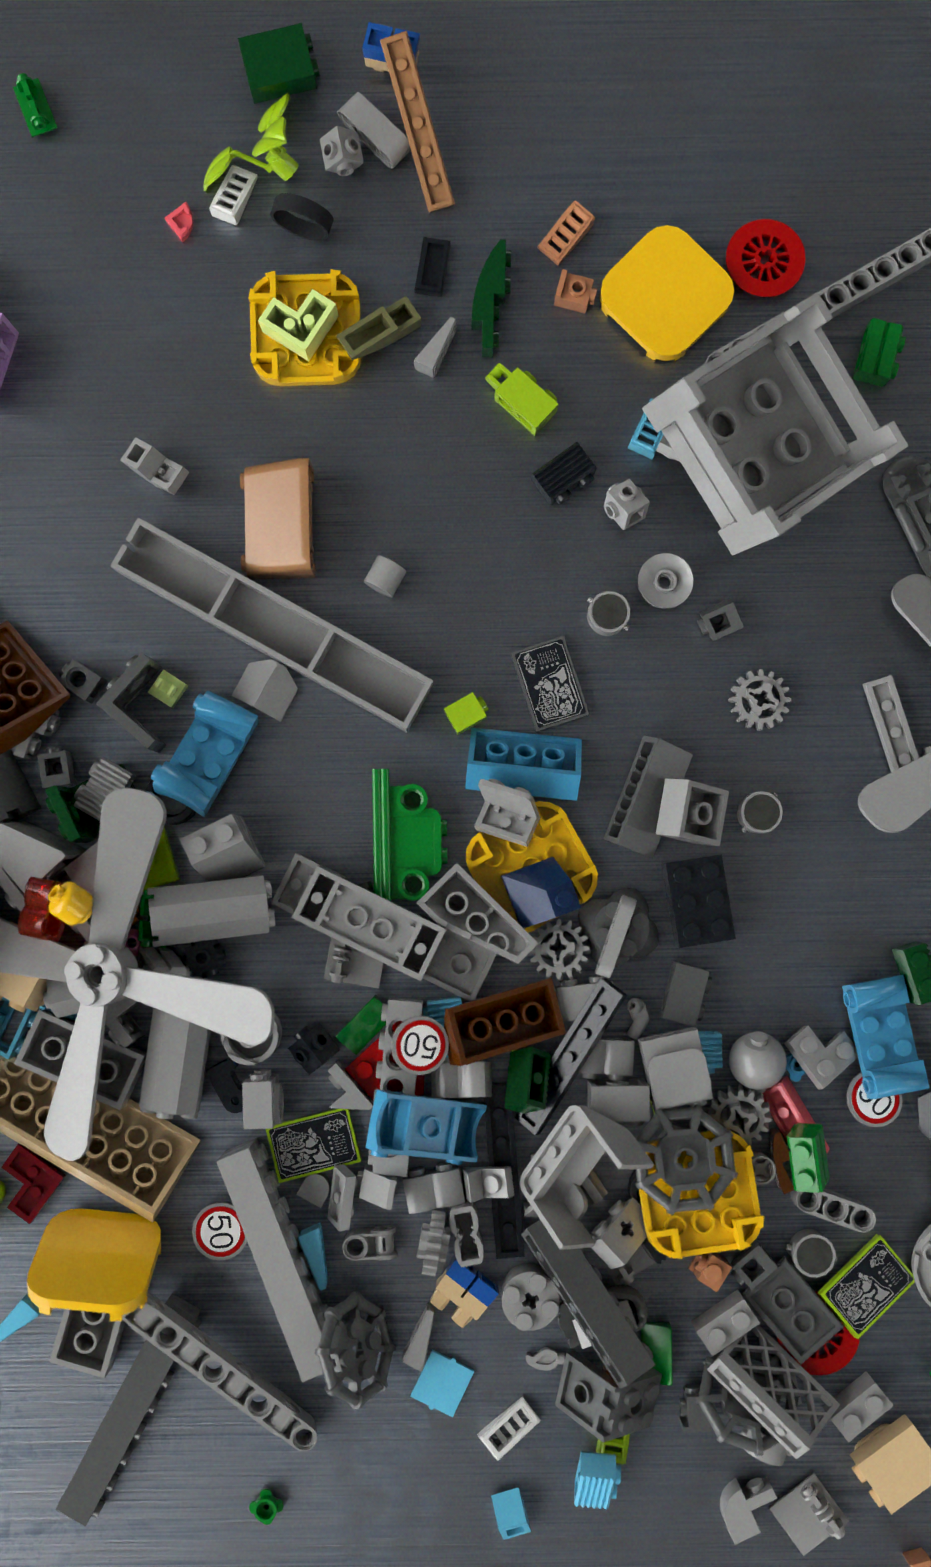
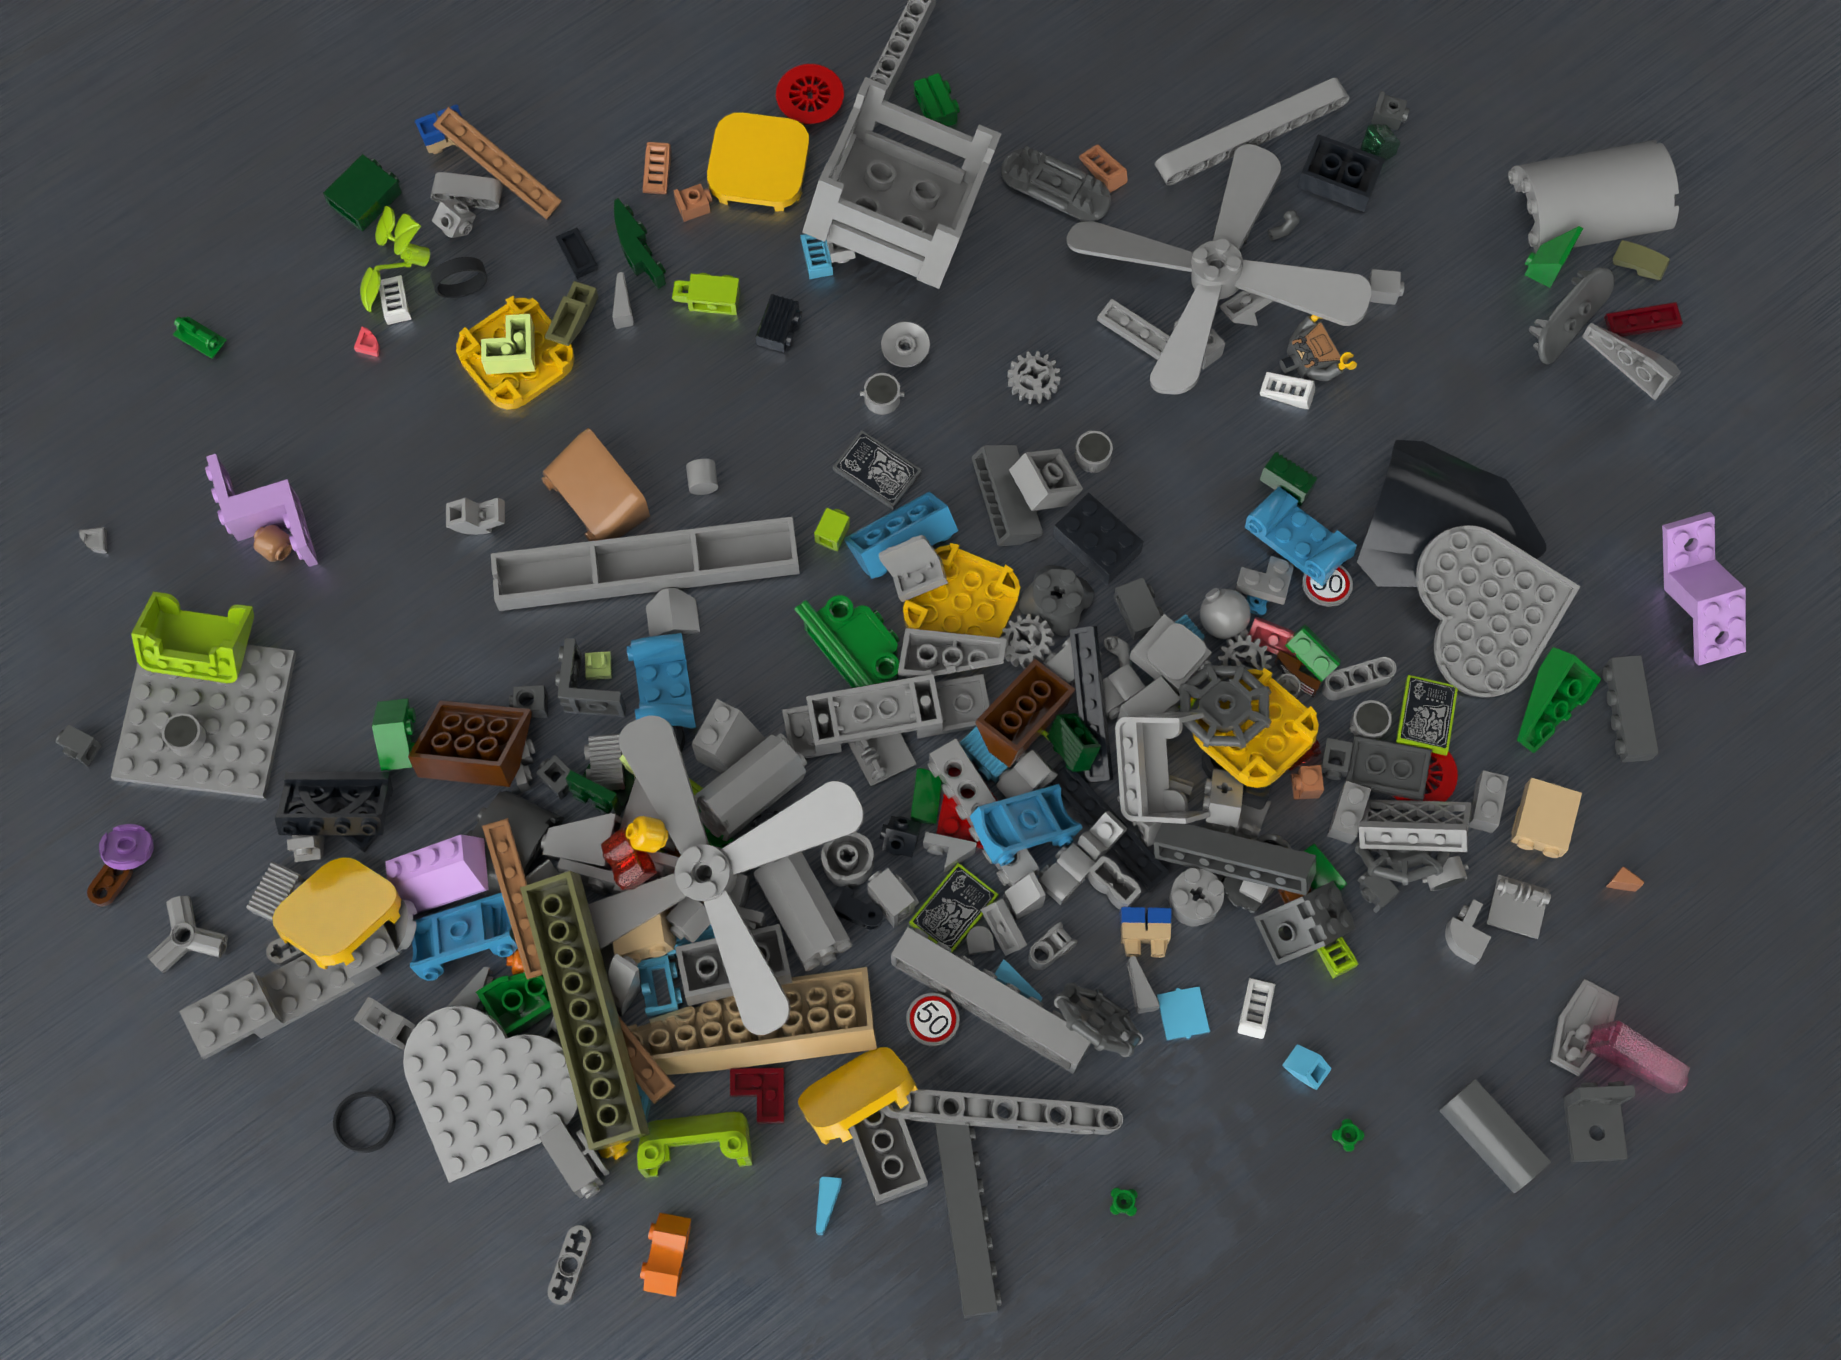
camera: 40 degrees left, 15 degrees down
piece [391,1016,449,1075] -> none
light grey gear [417,1210,451,1276] -> none
dark blue slope [501,857,581,929] -> none
light grey piece [526,1347,566,1371] -> none
medium azure brick [574,1451,621,1510] -> none
light grey beam [595,895,637,978] -> none
light grey brick [603,479,650,530] -> none
dark grey brick [697,597,744,641] -> none

